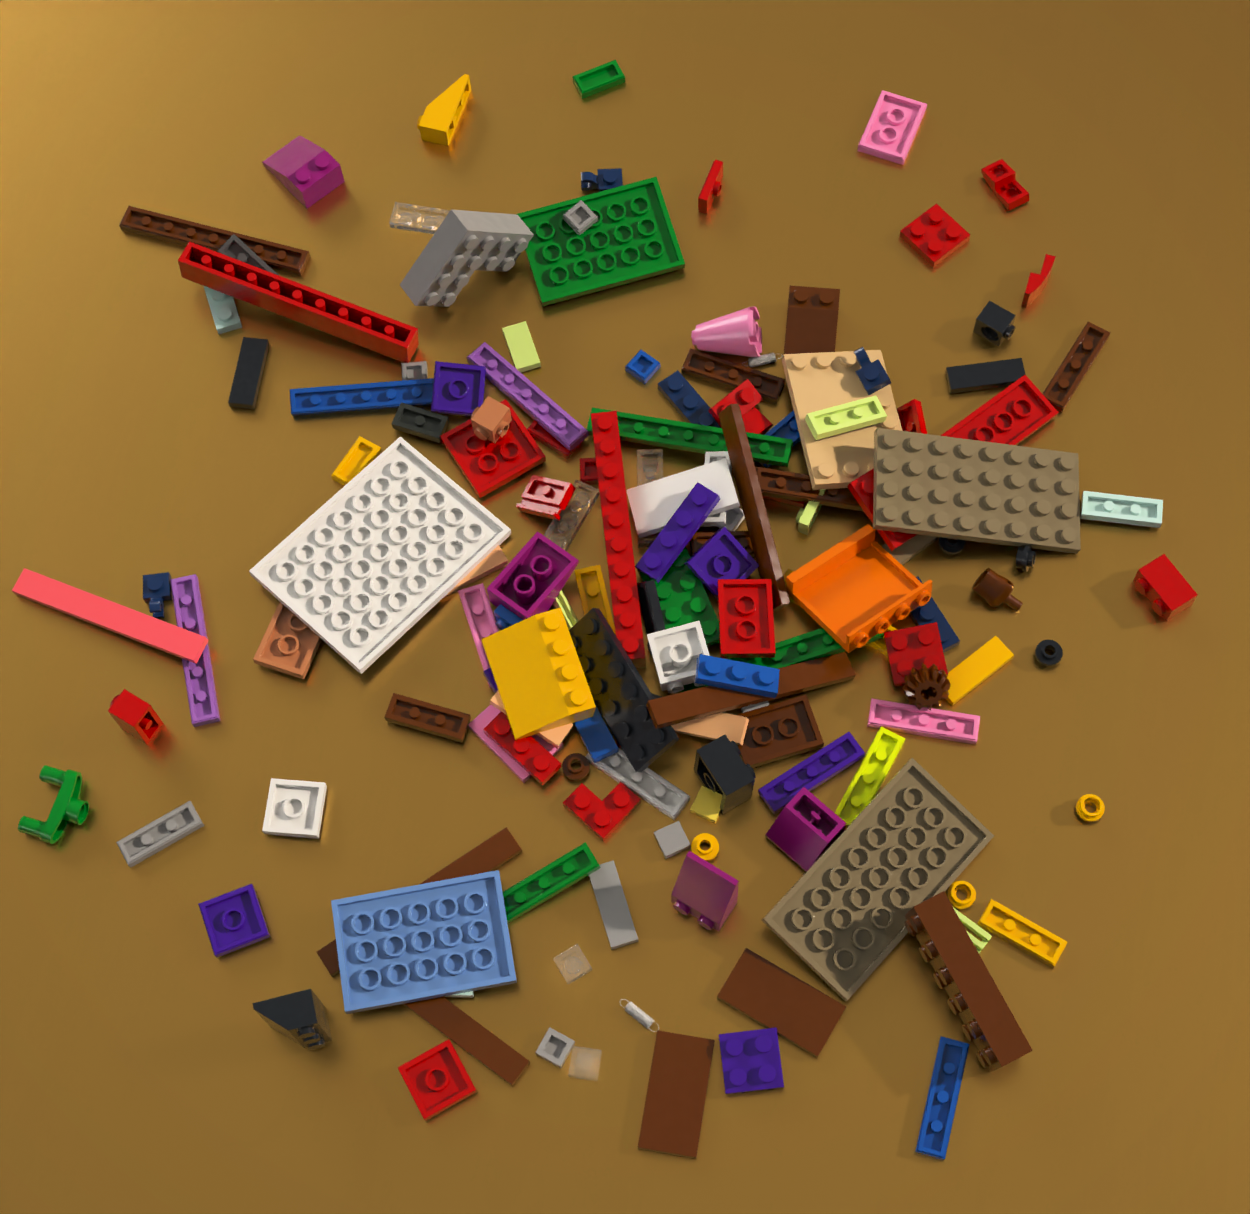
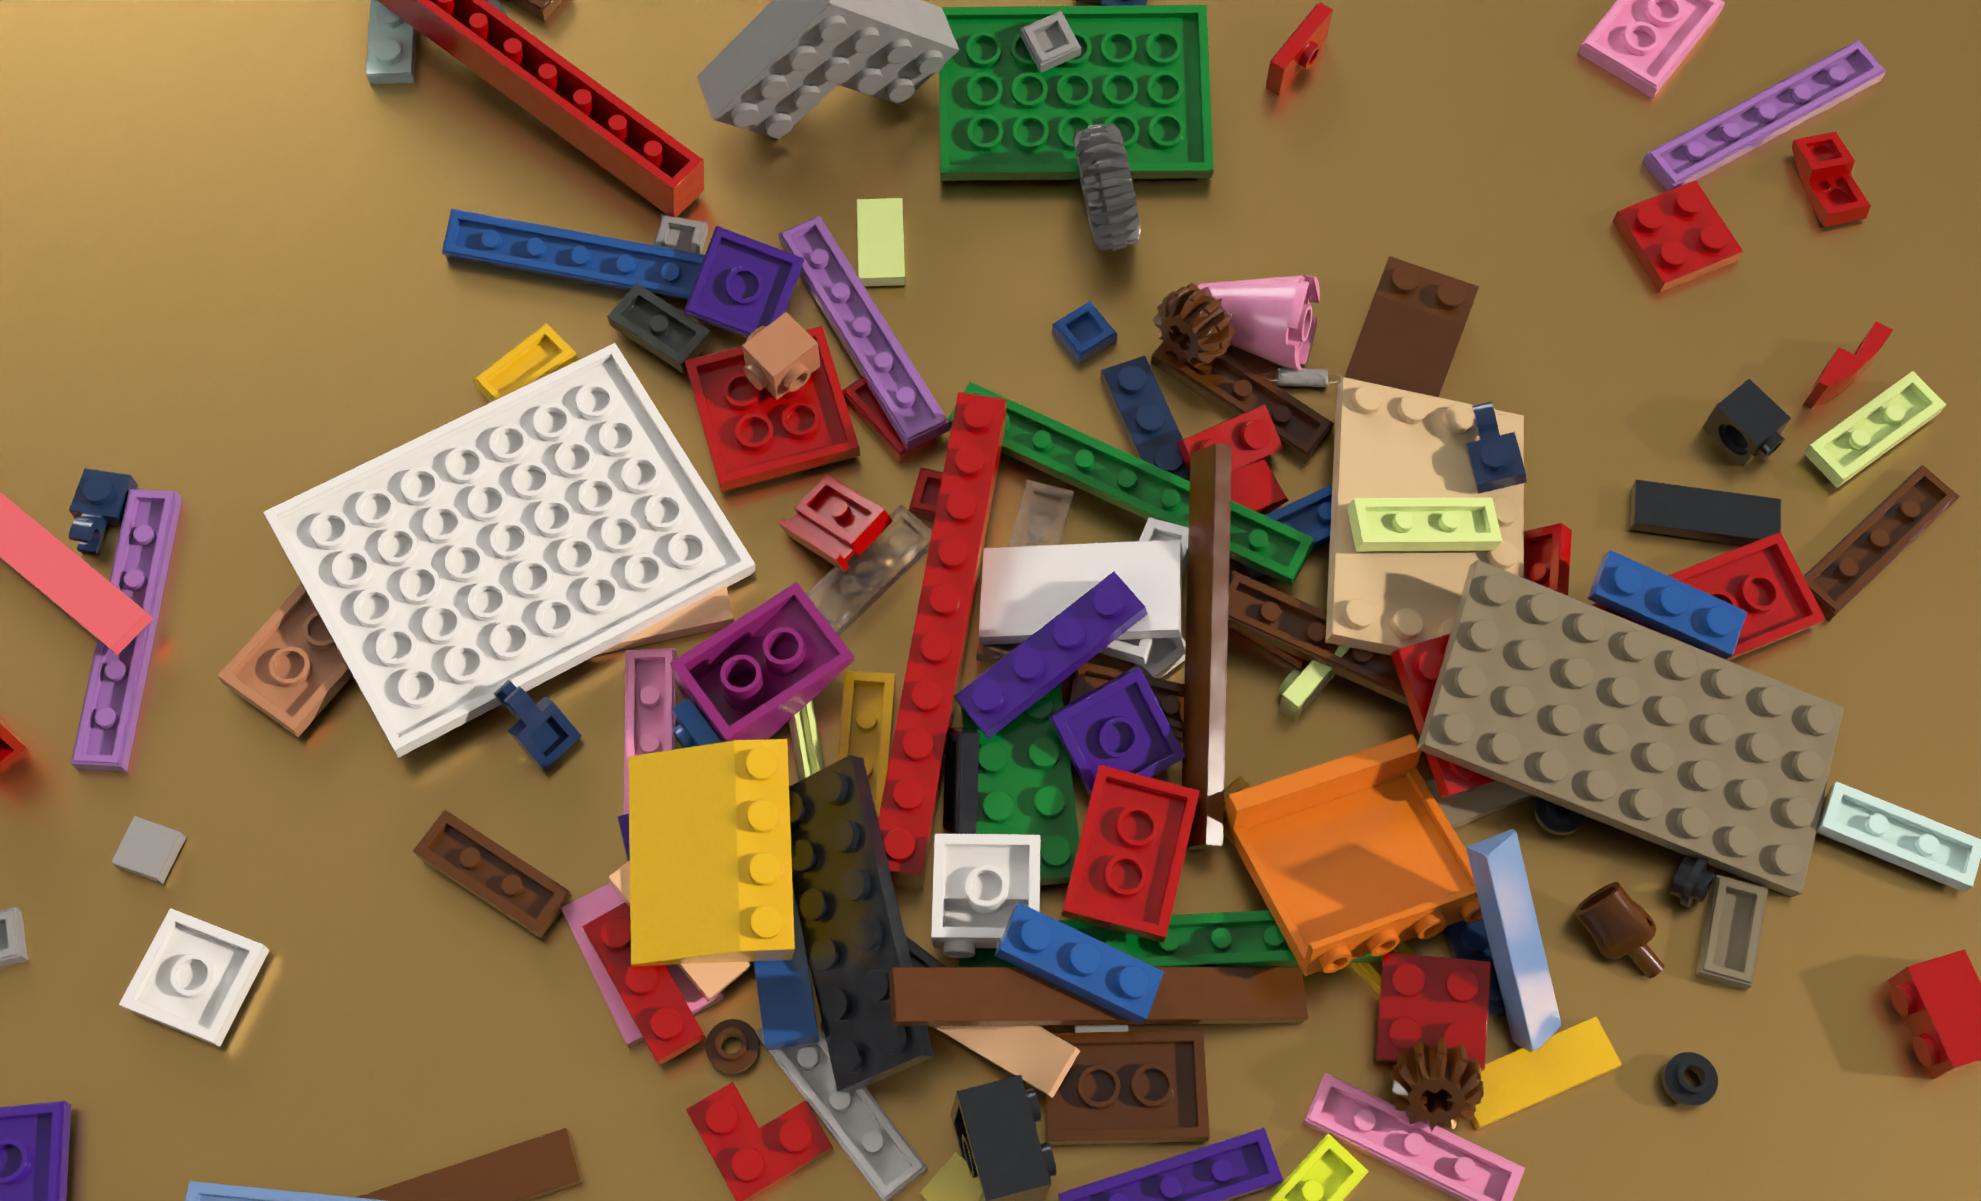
camera: 10 degrees right, 0 degrees up
black tile [228,337,269,409] -> none
none -> light grey tile [111,816,186,884]
none -> dark blue plate [493,680,582,771]
none -> dark grey gear [1073,124,1141,251]
none -> reddish brown gear [1153,283,1236,368]
none -> medium blue slope [1466,829,1562,1052]
none -> blue plate [1588,550,1747,660]
none -> medium lavender tile [1642,40,1886,191]
none -> dark tan tile [1695,875,1768,991]
none -> yellowish green plate [1804,371,1946,488]

